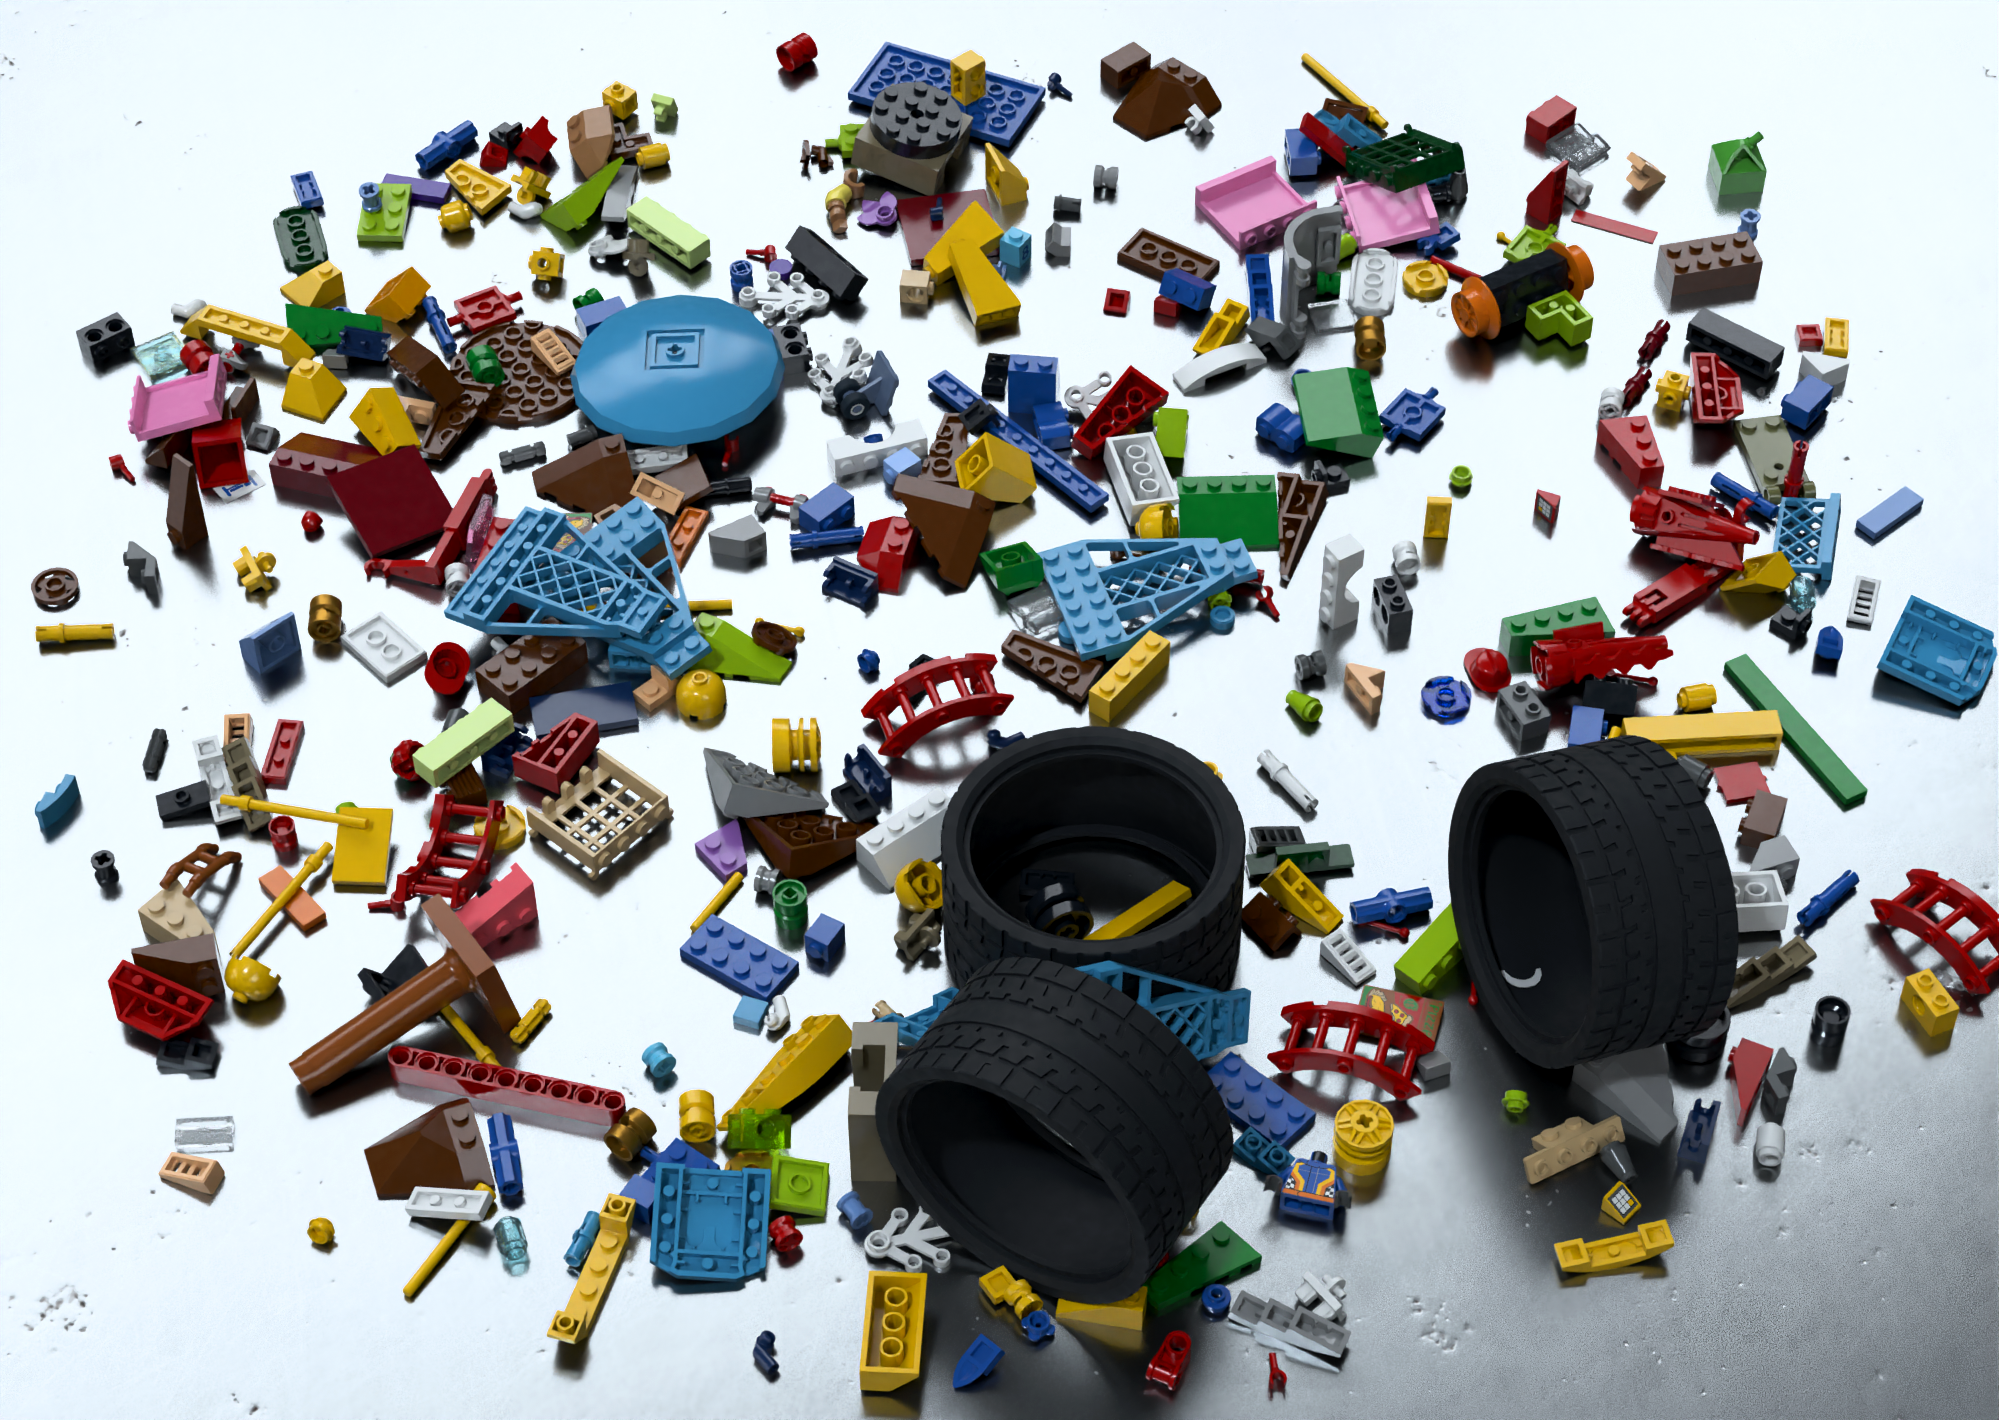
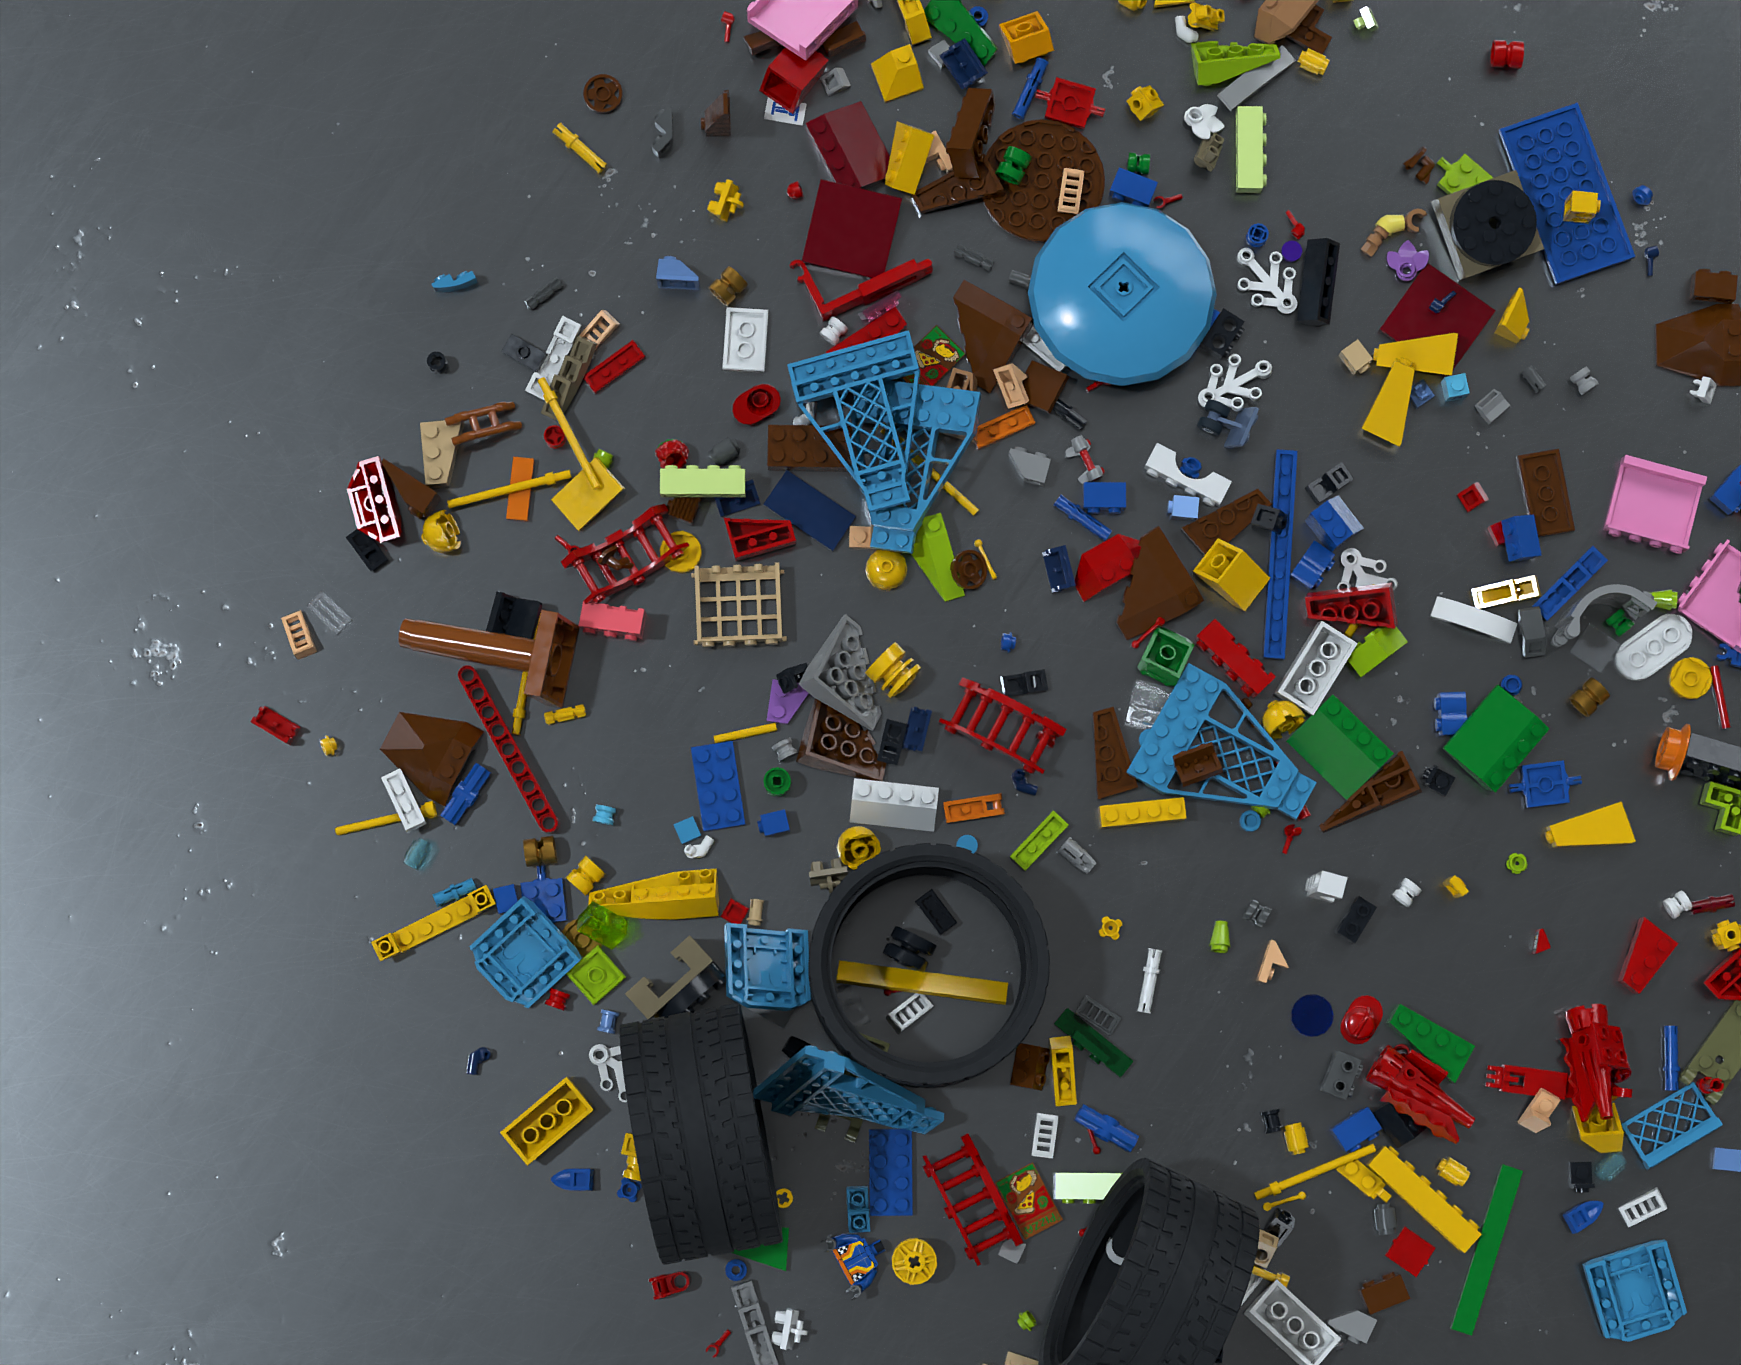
camera: 45 degrees right, 35 degrees up
none -> red hinge [250,706,301,745]
none -> reddish brown piece [598,545,634,570]
none -> black bracket [776,663,808,694]
none -> red hinge [1131,617,1165,649]
none -> reddish brown bracket [1173,742,1223,787]
none -> red wedge [1195,619,1276,699]
none -> light nougat slope [1518,1088,1560,1133]
none -> yellow slope [1545,801,1636,847]
none -> blue plate [1632,185,1653,205]

